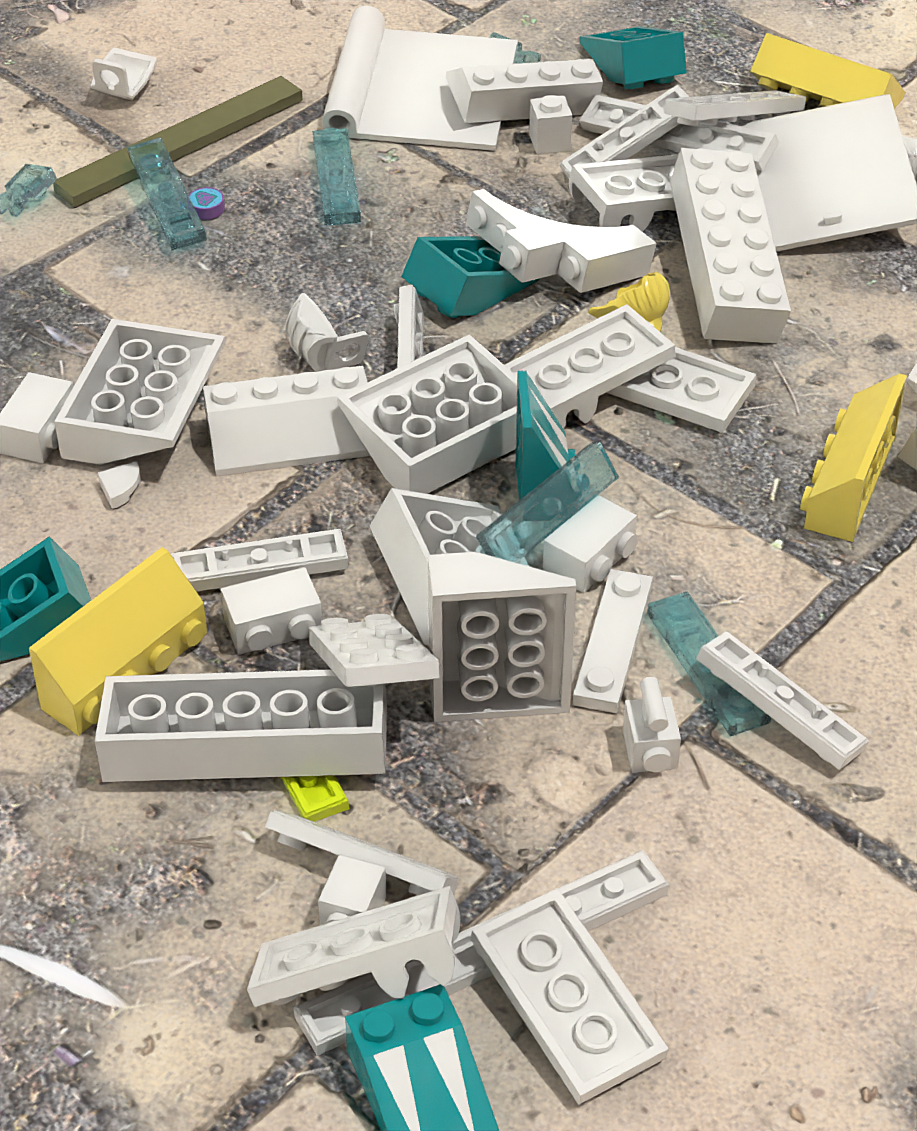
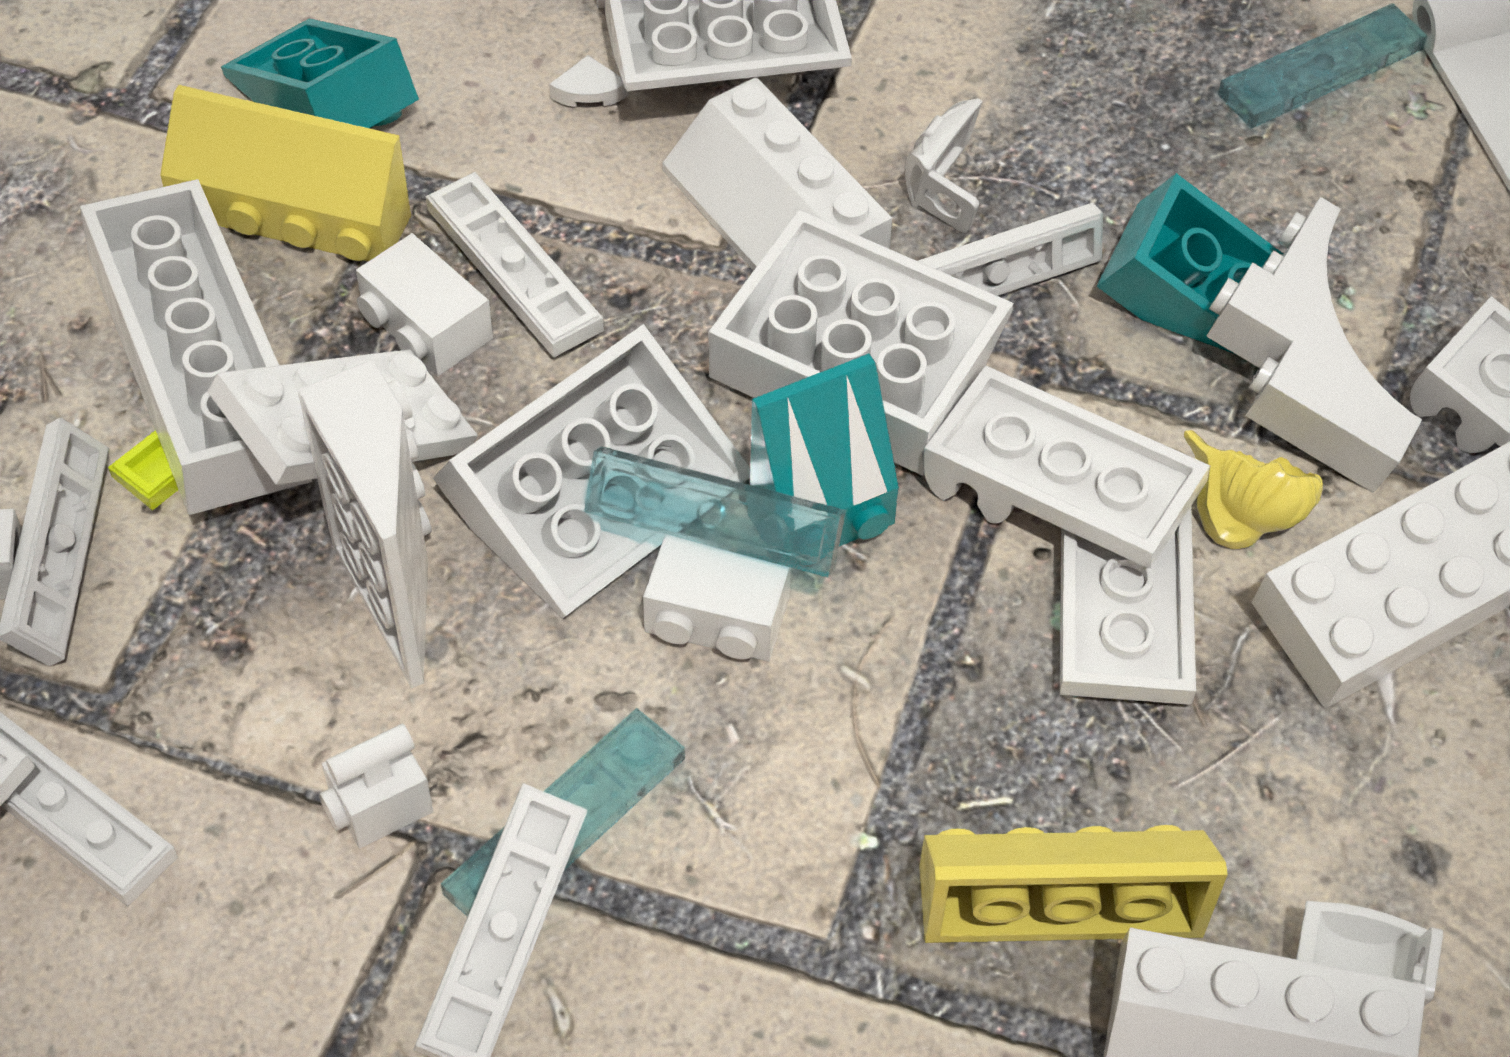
camera: 65 degrees right, 10 degrees up
white plate [573,569,653,714] -> none

